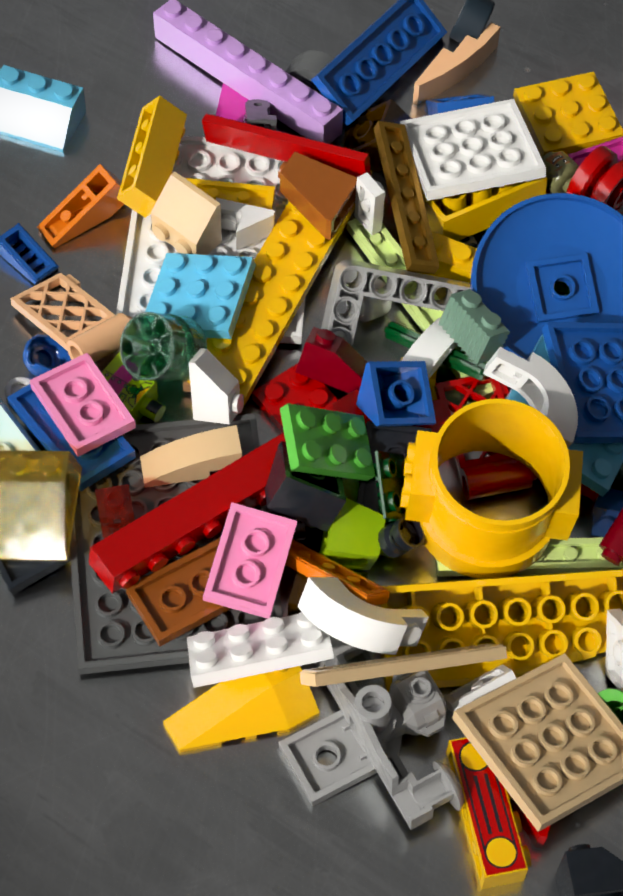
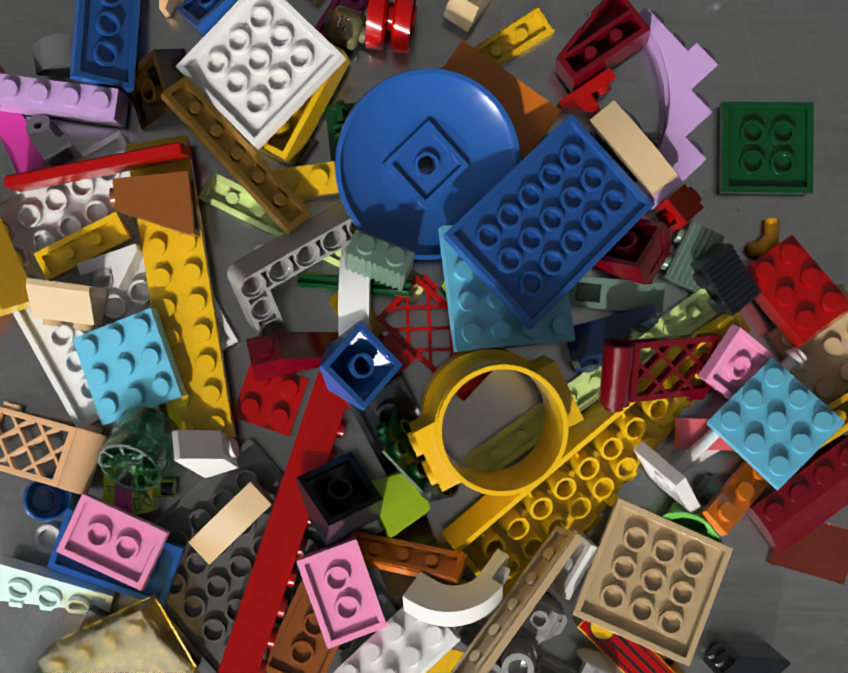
camera: 30 degrees left, 30 degrees up
clear red brick [95,484,135,538] -> none
bright green plate [280,403,375,481] -> none
white plate [354,172,386,236] -> none
white arch [483,347,578,448] -> none

